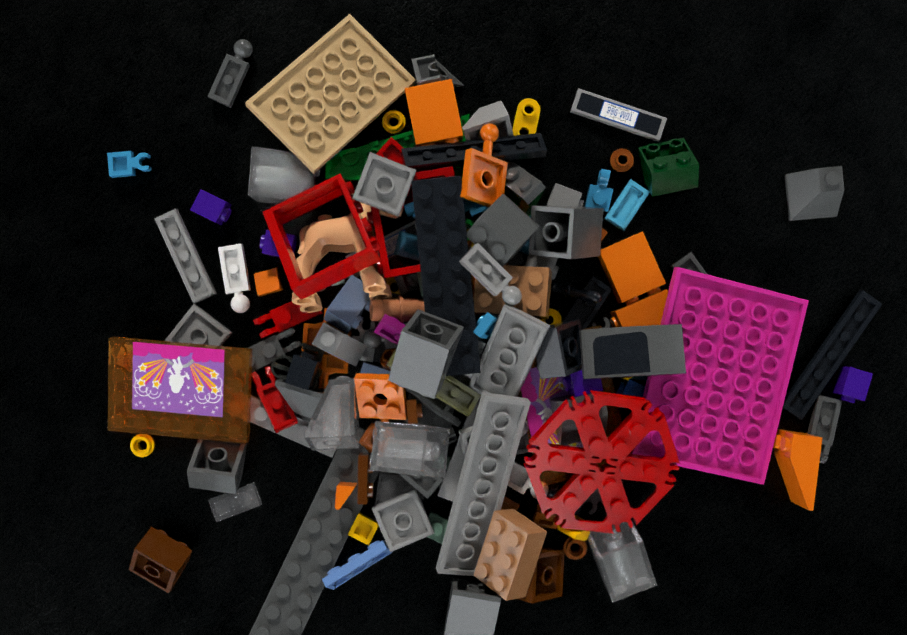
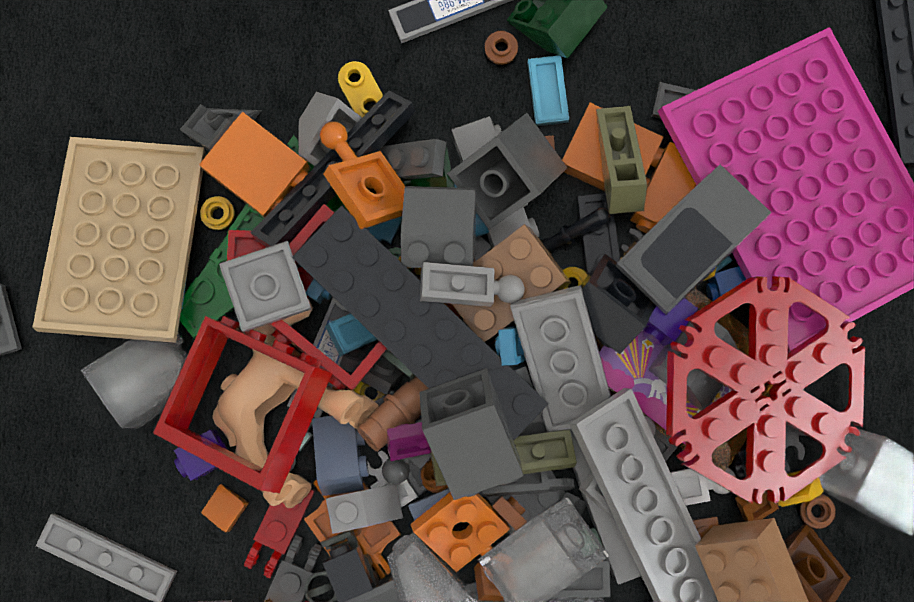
camera: 40 degrees left, 5 degrees down
dark purple brick [190,189,232,225] -> none
white plate [218,244,251,313] -> none
dark azure plate [585,169,613,213] -> none
none -> olive slope [596,106,647,214]

